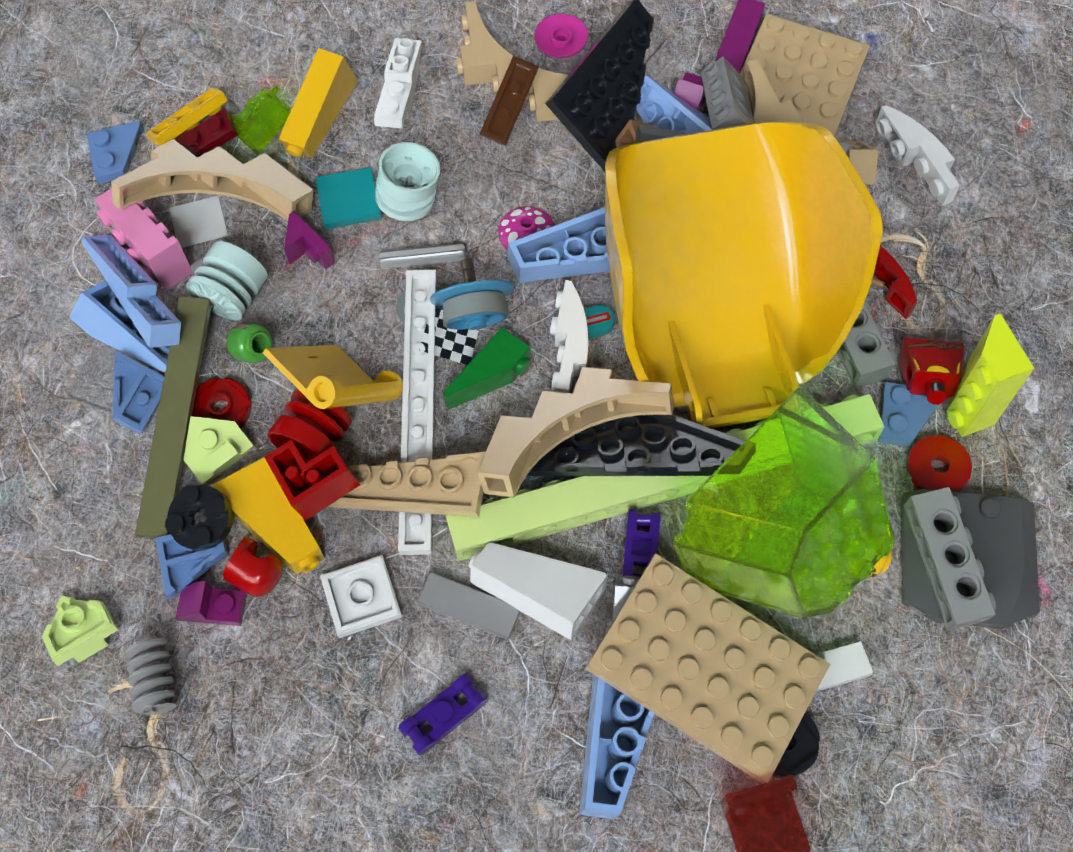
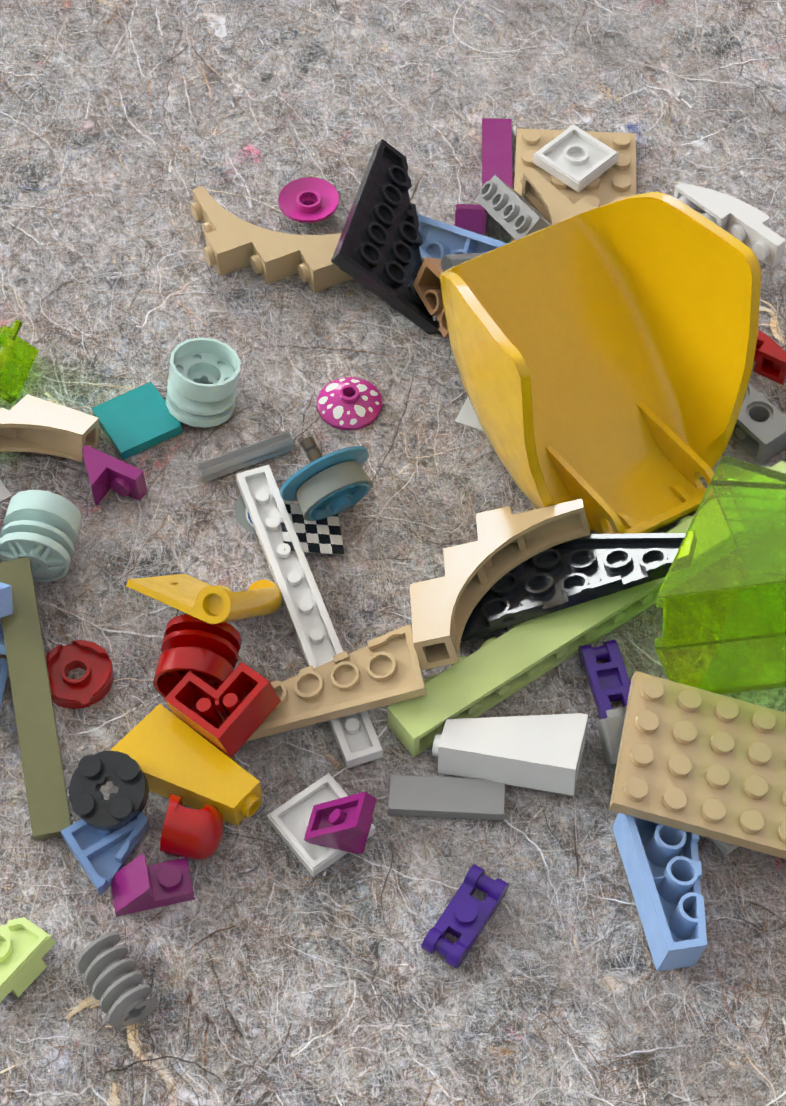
camera: 20 degrees left, 10 degrees down
yellowish green plate [183,416,255,485] -> none
bright green head [226,323,273,363] -> none
yellow slope [279,48,358,158] -> none
white slope [374,38,422,128] -> none
green slope [443,327,532,409] -> none
reddish brown tile [480,56,539,146] -> none
light blue wedge [508,207,609,283] -> none
white slope [550,280,588,393] -> none
teal tile [584,305,615,340] -> none
none -> magenta slope [304,791,377,854]
none -> white tile [533,124,619,192]

